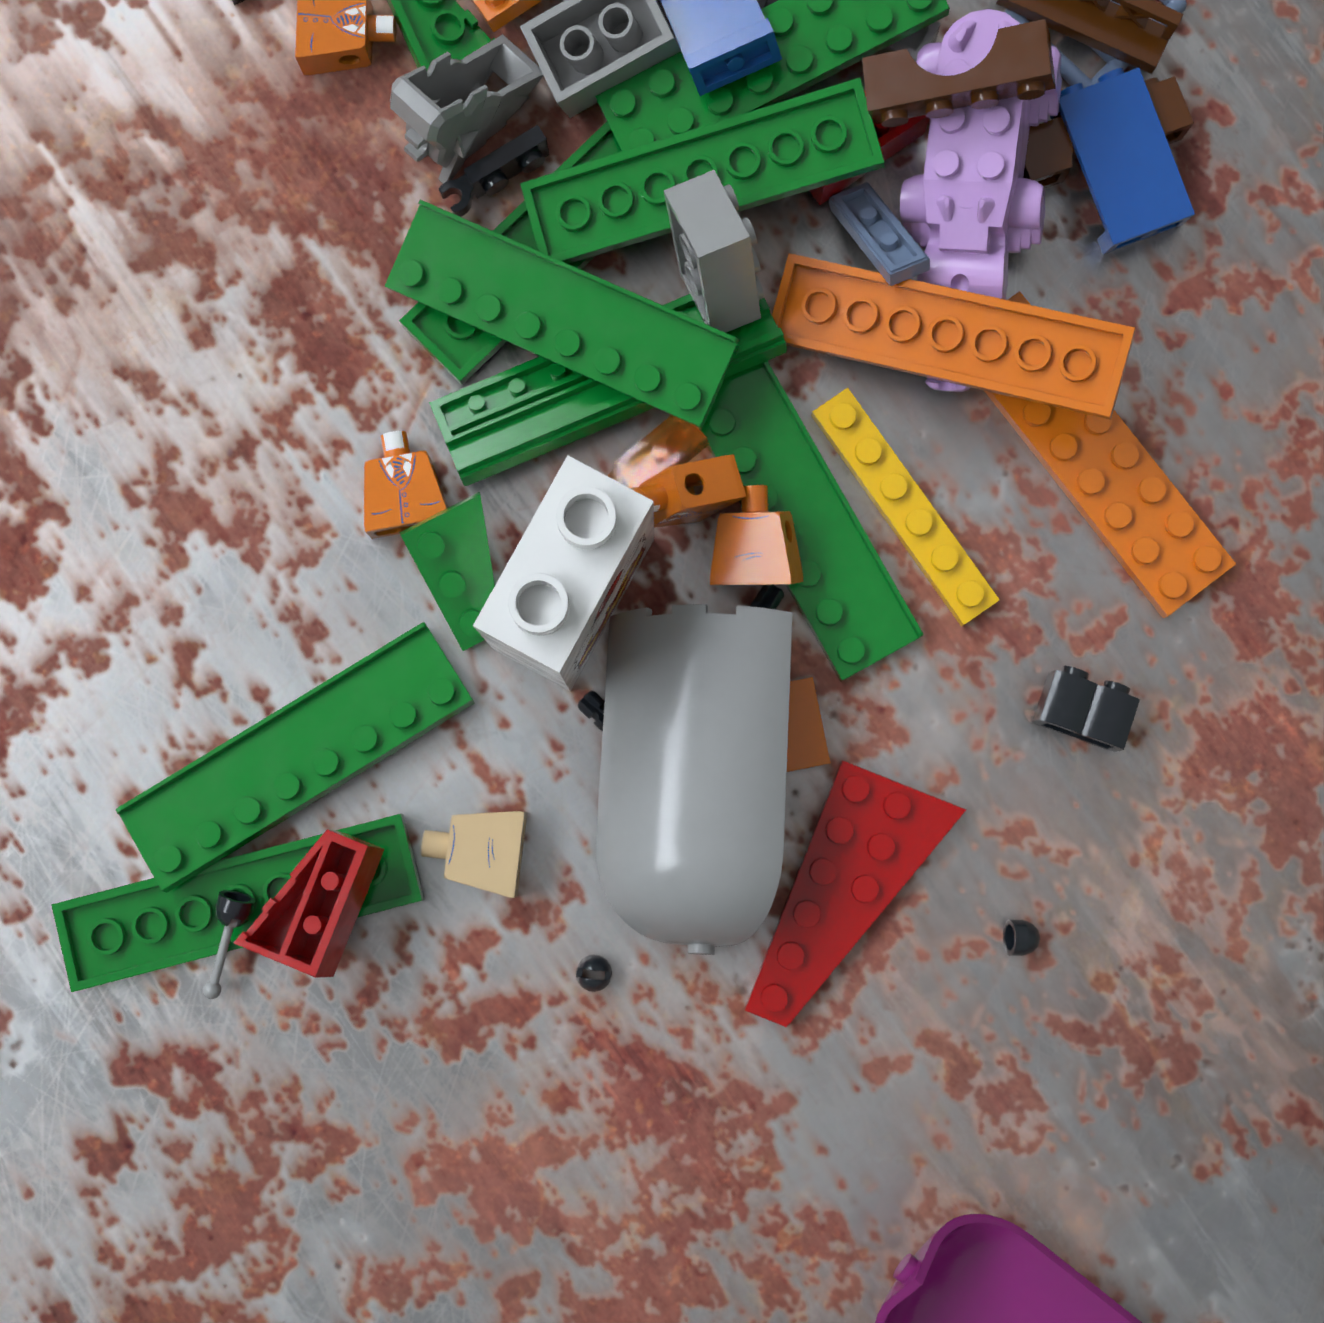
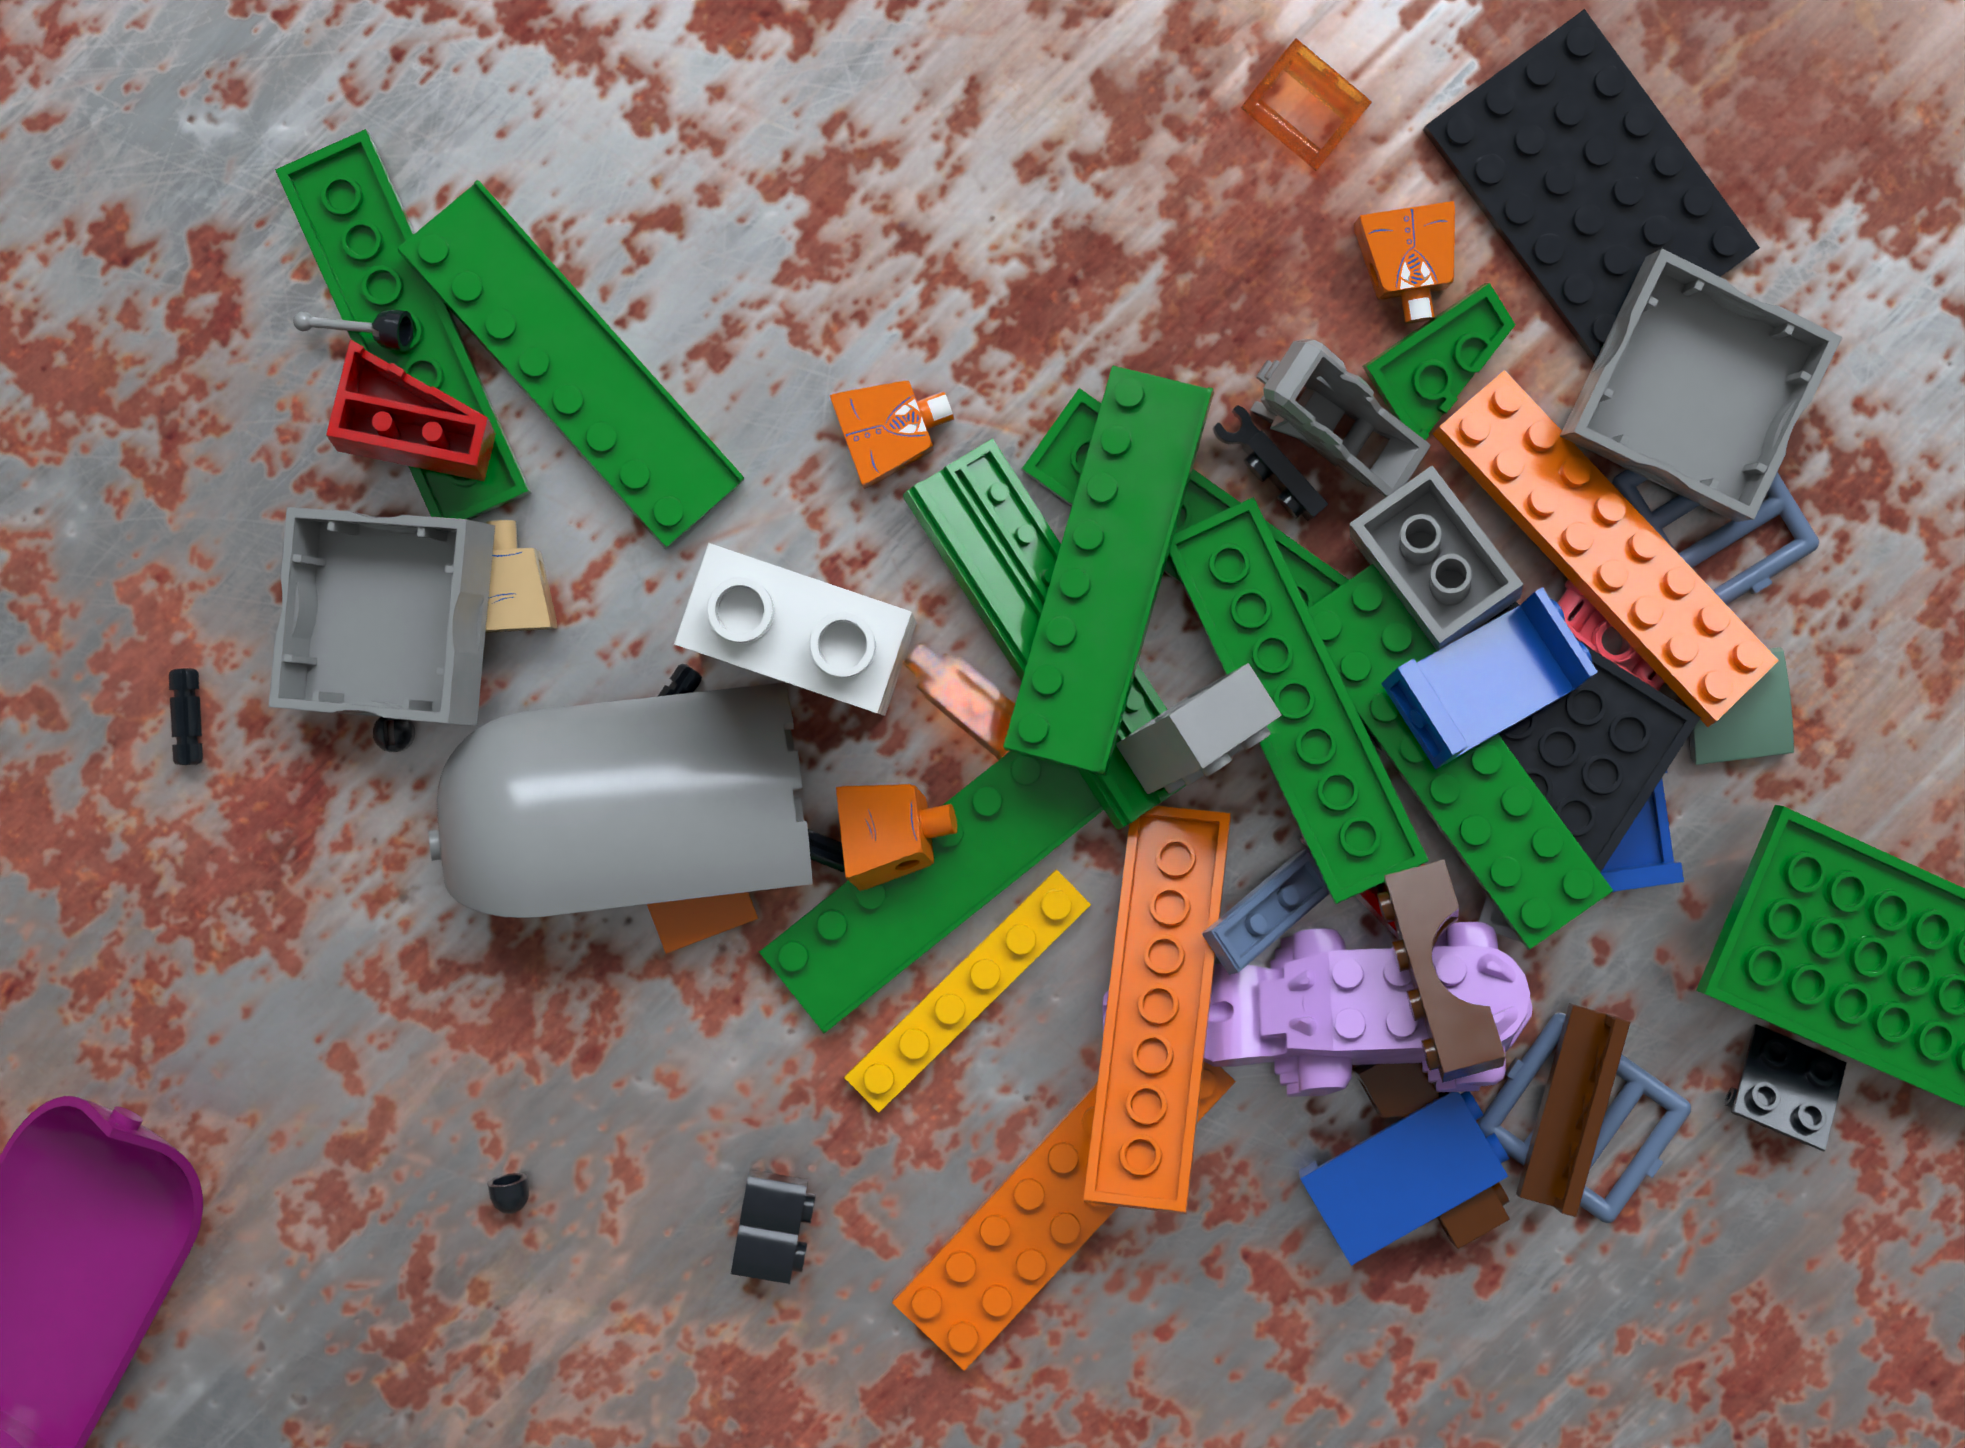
camera: 80 degrees right, 5 degrees up
green wing [400,492,495,651] -> none
orange torso [632,454,746,527] -> none
red wing [744,760,966,1027] -> none
none -> black axle [169,668,203,765]
none -> light grey tile [269,507,495,726]
none -> clear orange tile [1241,38,1372,171]

